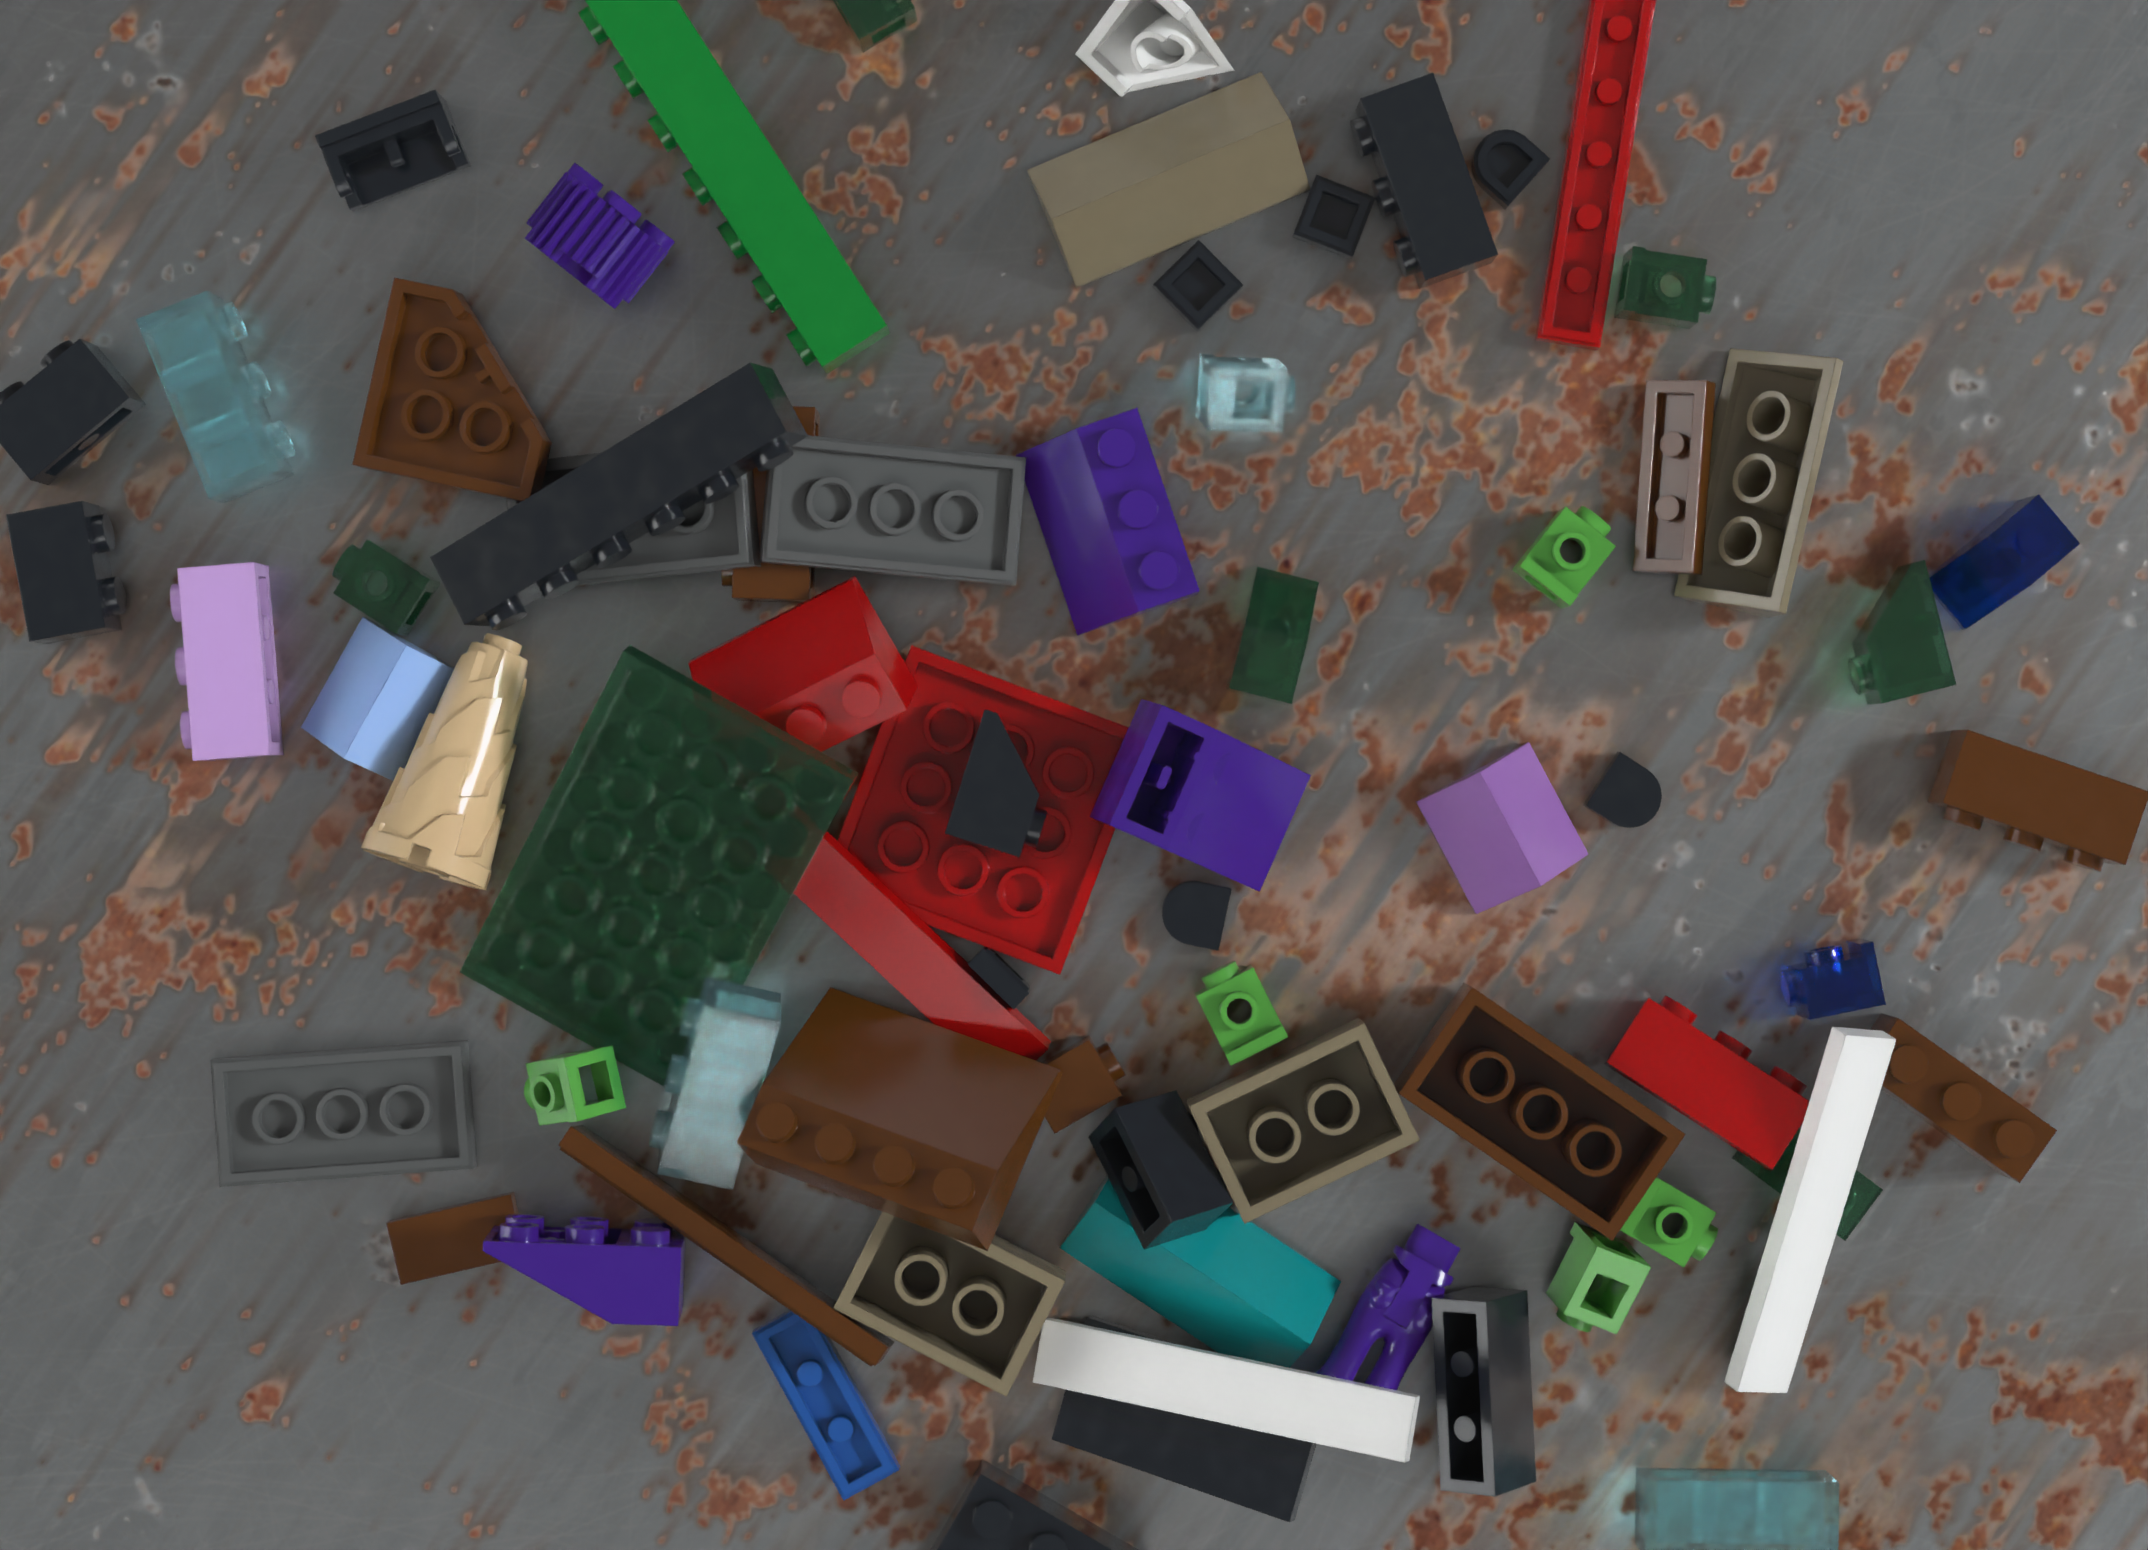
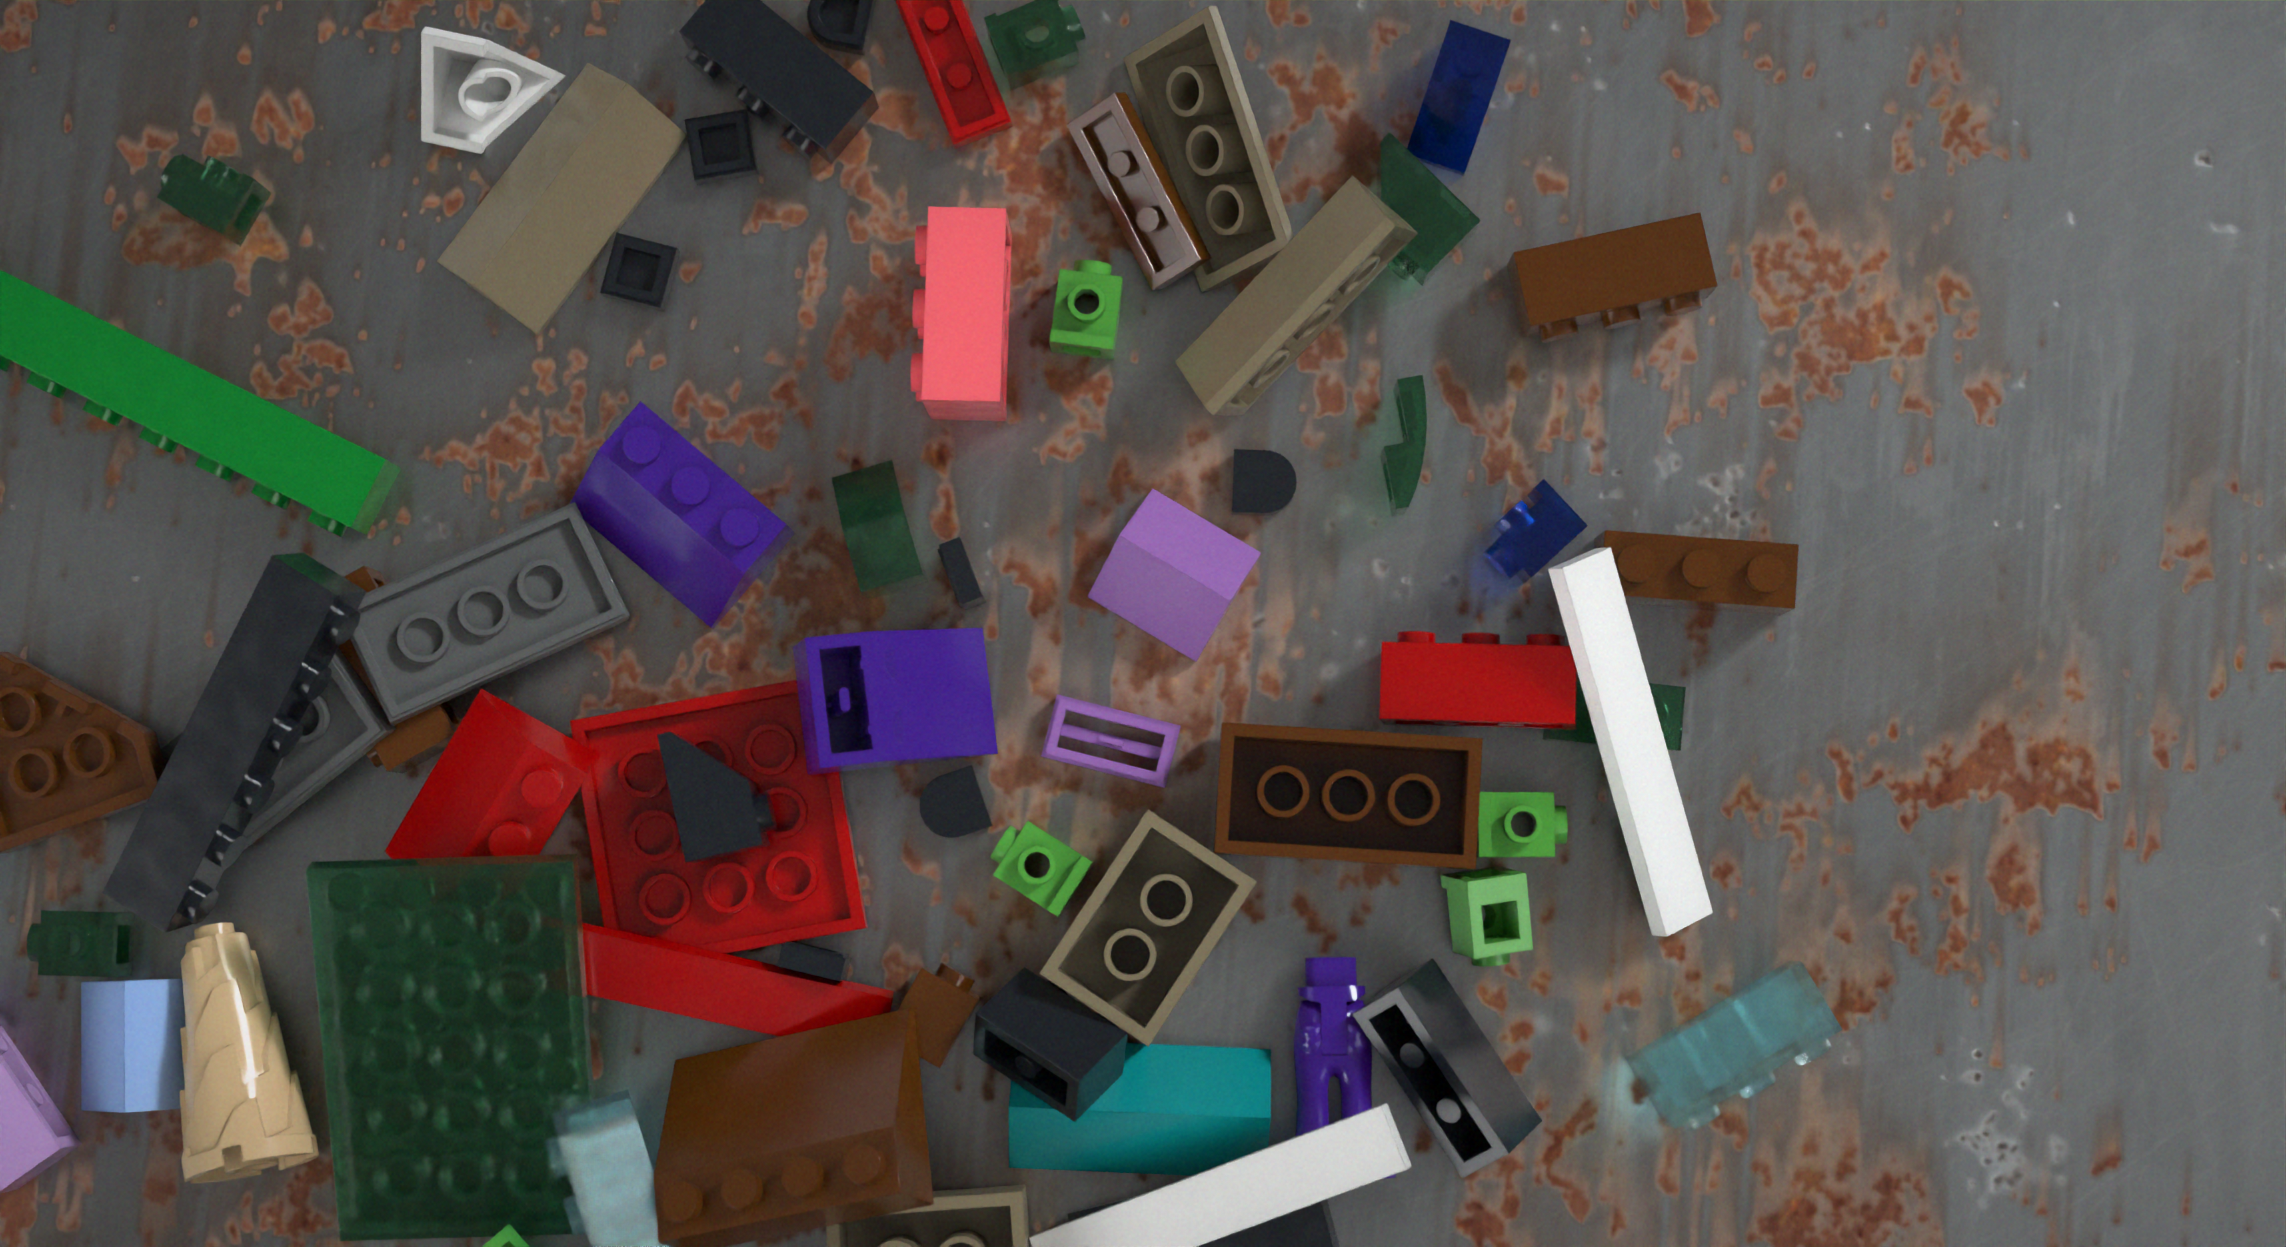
camera: 25 degrees left, 5 degrees down
dark purple brick [525,163,675,309] -> none
clear light blue brick [1196,354,1295,432] -> none
none -> coral brick [910,206,1012,421]
none -> black tile [937,537,986,610]
none -> medium lavender tile [1041,695,1181,788]
none -> dark tan slope [1175,176,1418,416]
none -> clear green slope [1380,375,1427,517]

